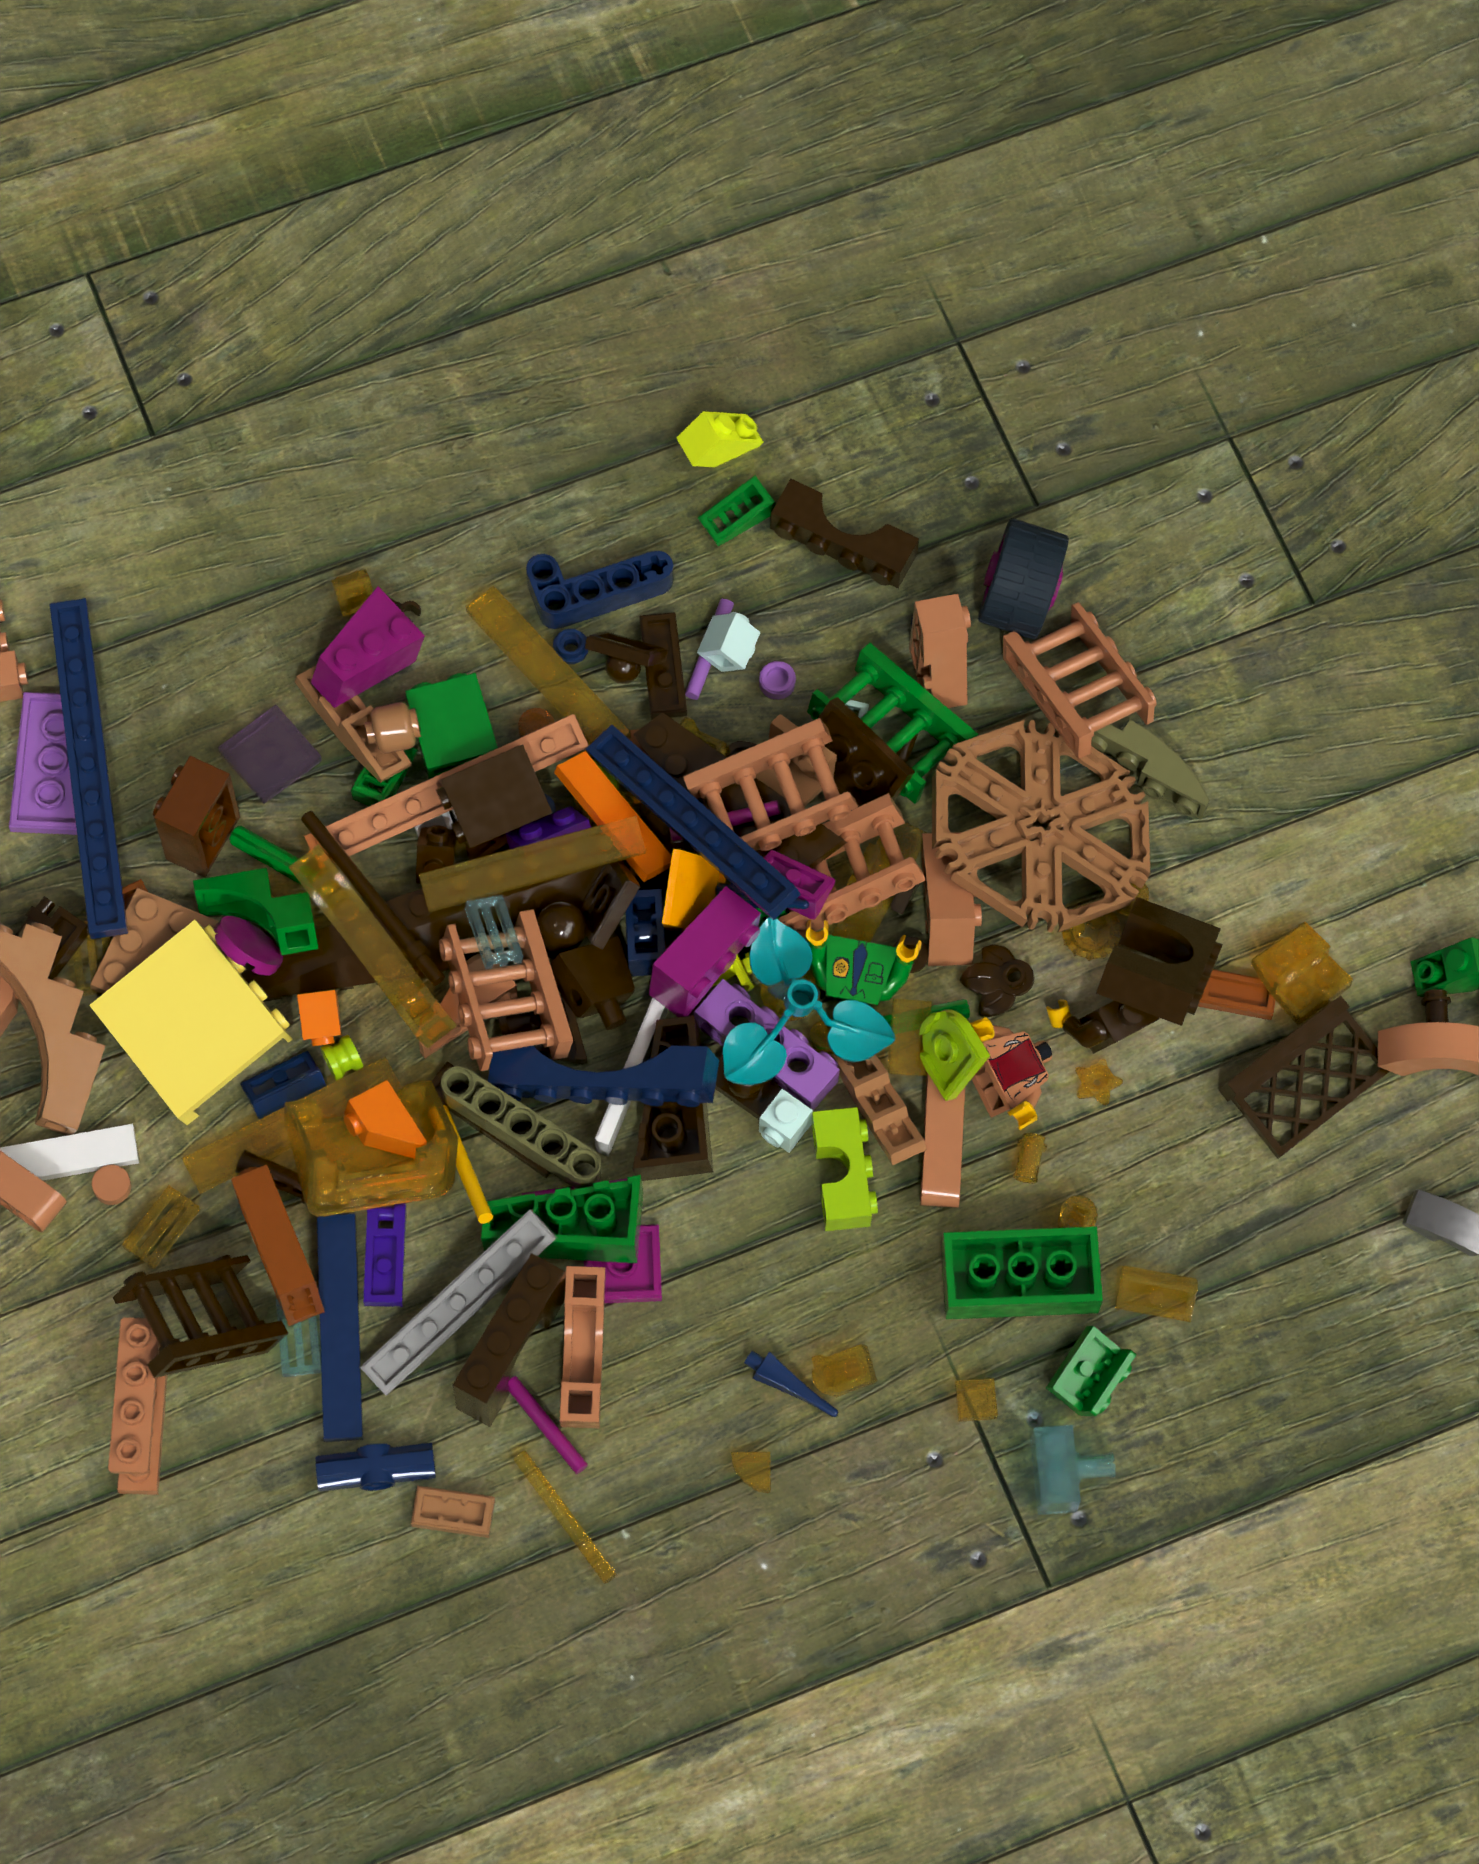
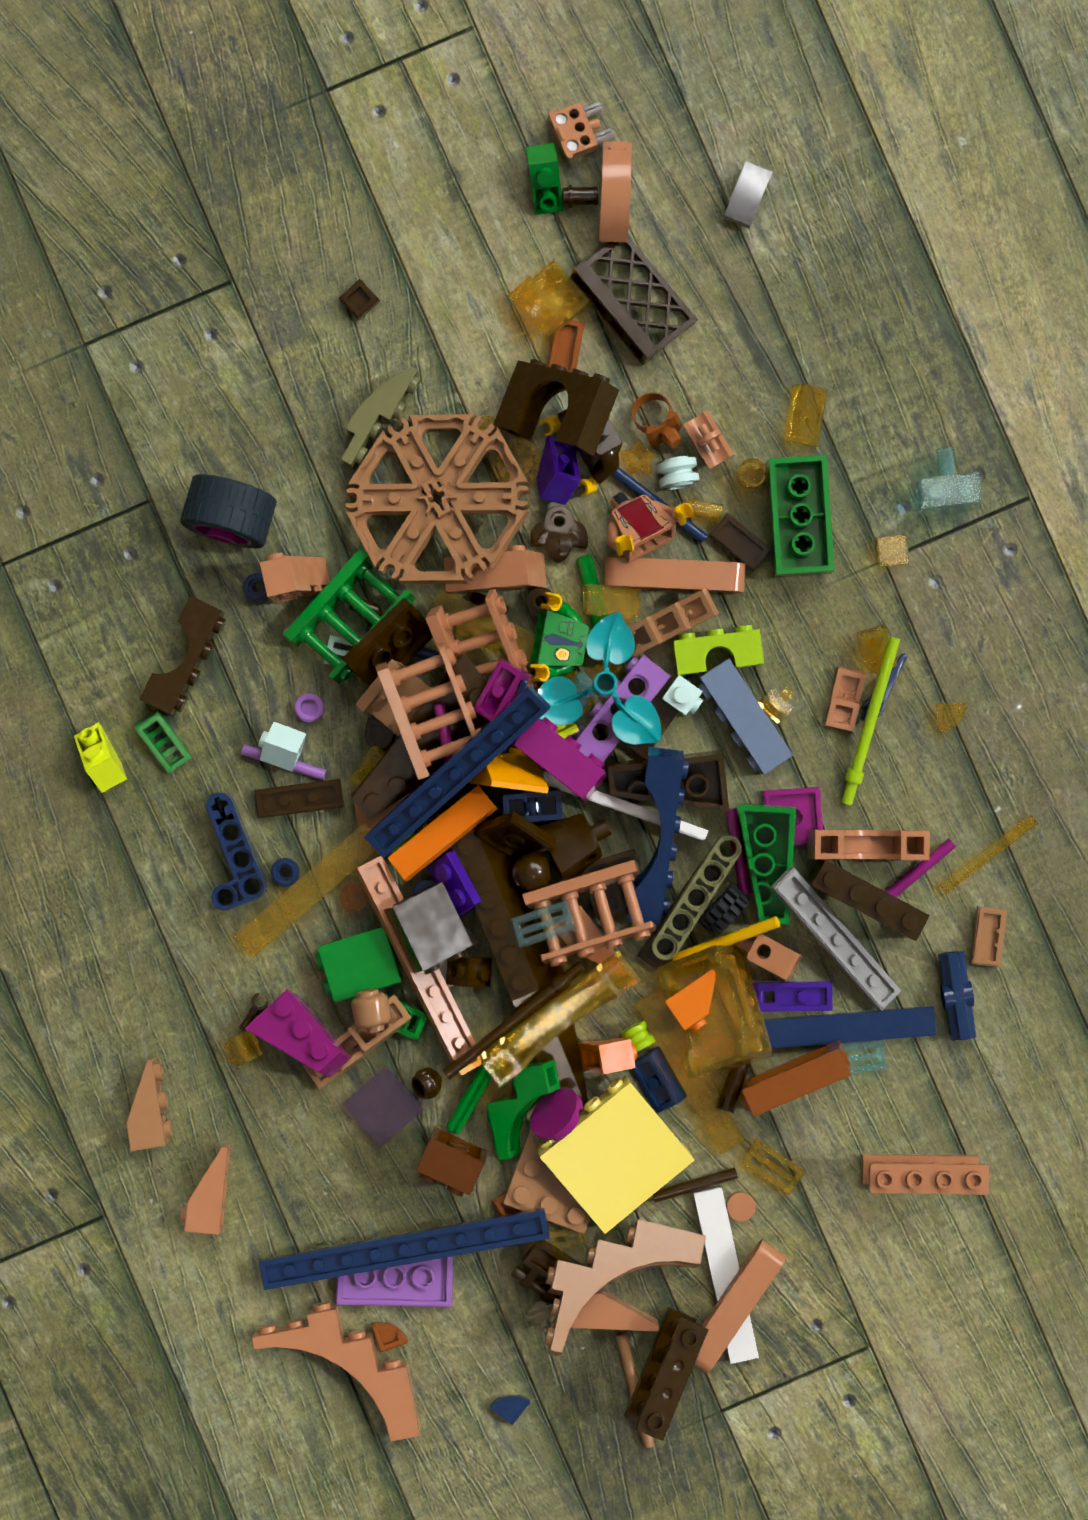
camera: 85 degrees left, 20 degrees up
dark brown fence [113,1255,289,1378] -> none
clear yellow tile [419,816,646,912] -> none
dark brown tile [585,631,667,684] -> none
lime tile [919,1010,990,1101] -> none
nougat fence [1003,602,1157,759] -> none
green bracket [1046,1326,1136,1416] -> none
none -> medium nougat slope [126,1057,173,1151]
none -> nougat slope [181,1143,231,1235]
none -> dark brown tile [339,279,380,320]
none -> dark brown piece [412,1067,442,1099]
none -> dark purple slope [536,435,581,505]
none -> dark blue bar [611,467,708,544]
none -> dark orange piece [631,392,682,449]
none -> dark brown bar [653,1167,738,1203]
none -> light aqua wheel [656,456,700,490]
none -> nougat hips [682,410,734,470]
none -> sand blue brick [698,659,793,775]
none -> black tyre [698,884,750,938]
none -> dark brown tile [709,513,772,572]
none -> nougat torso [734,934,803,981]
none -> clear yellow tile [758,686,795,724]
none -> nougat slope [825,666,867,732]
none -> lime bar [841,636,901,805]

